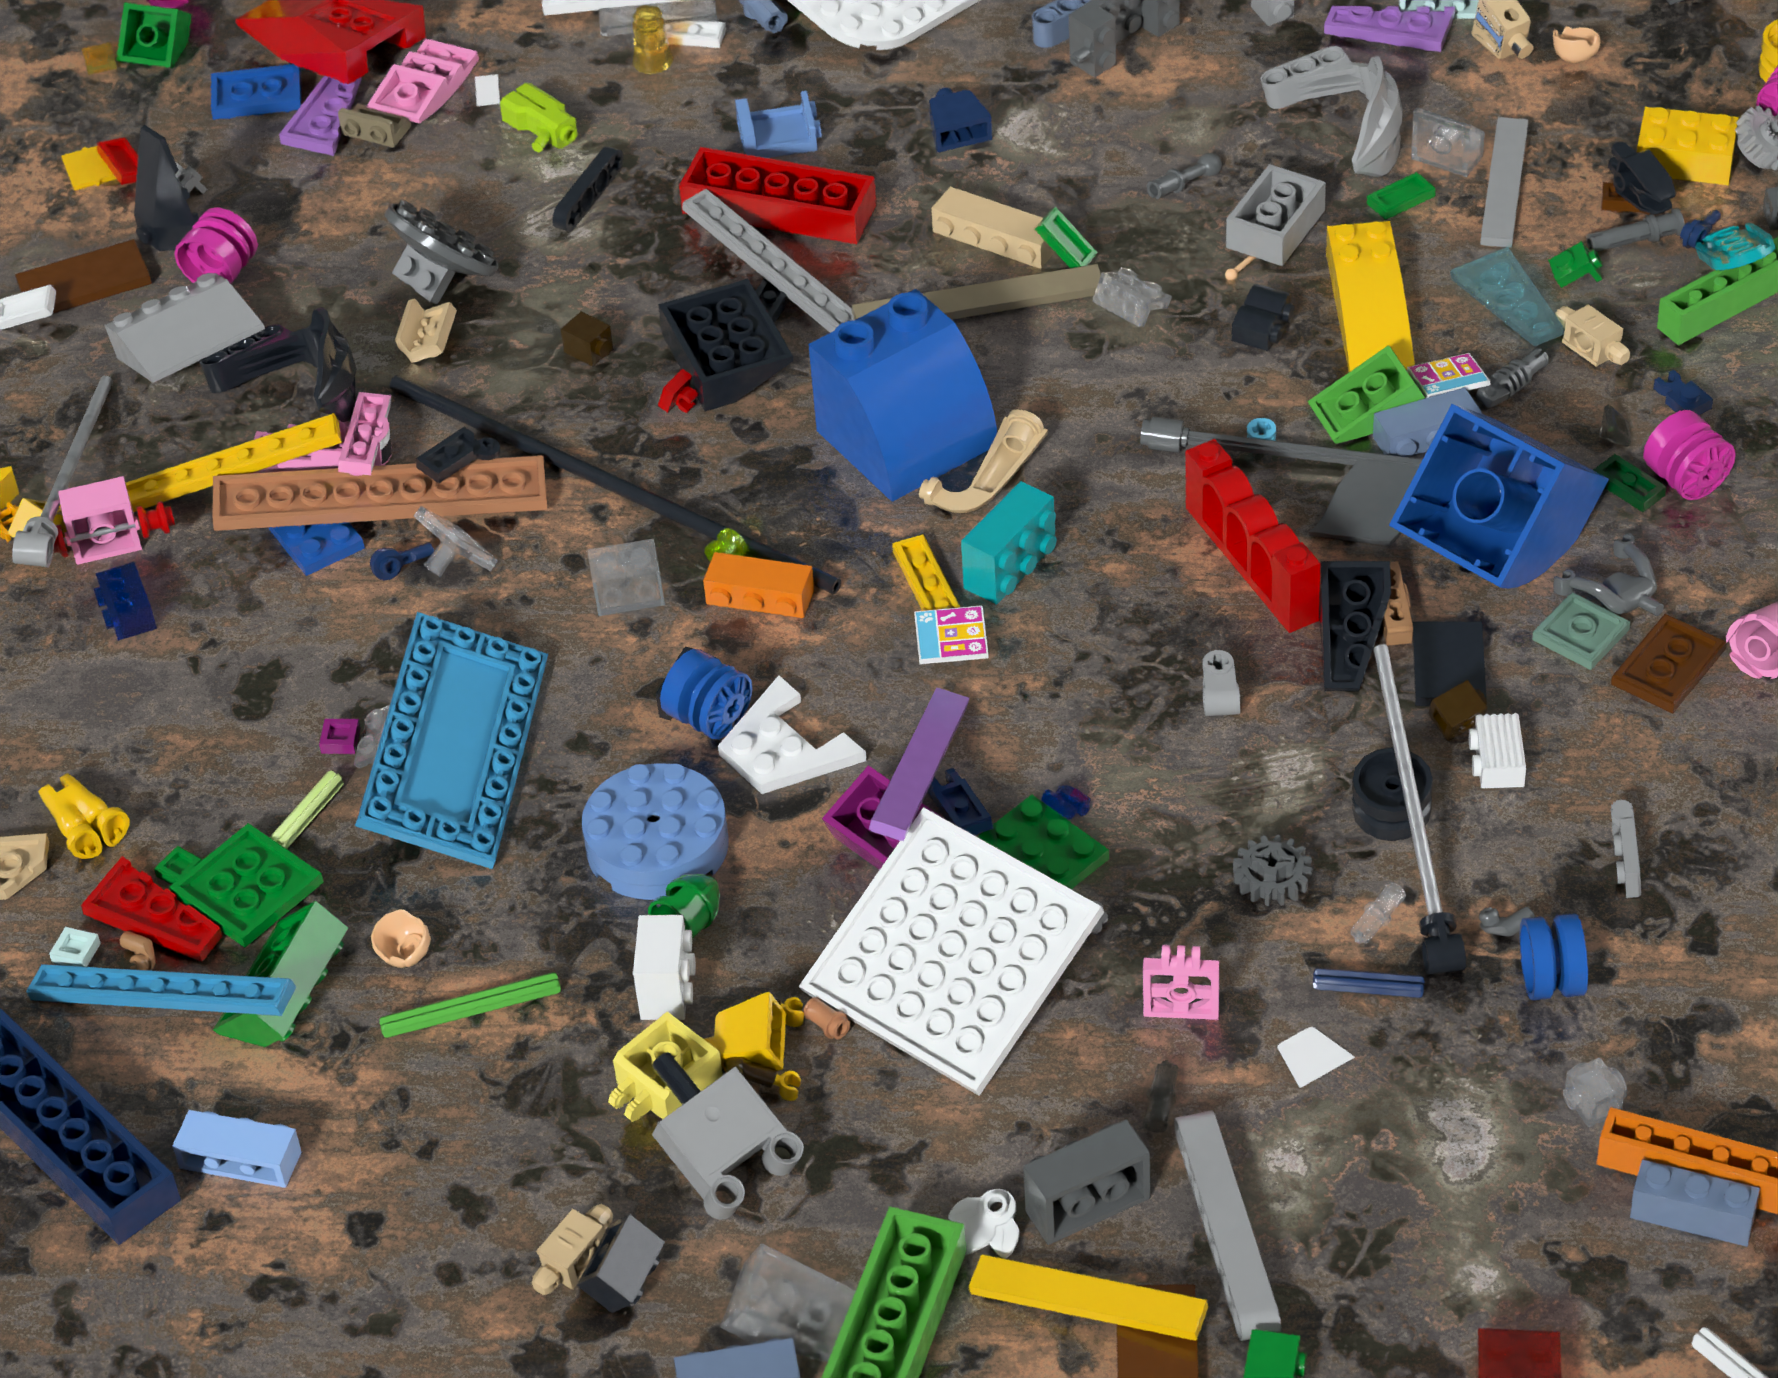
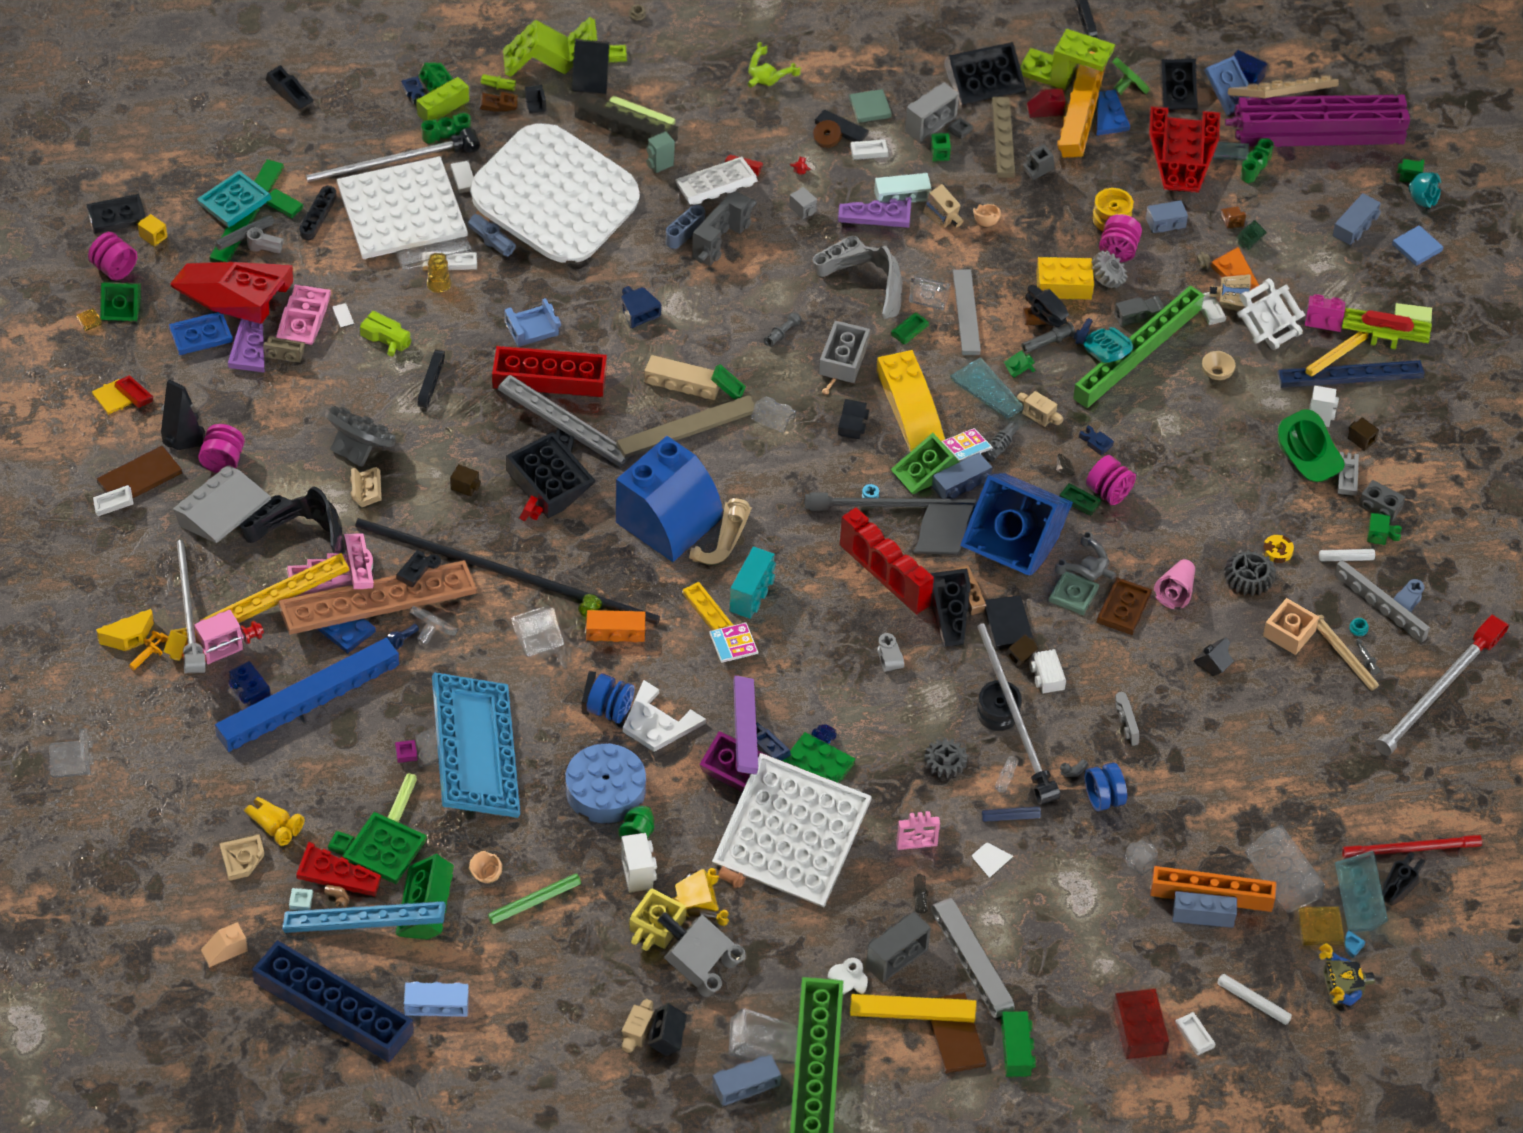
camera: 20 degrees left, 5 degrees up
none -> blue brick [215,637,399,752]

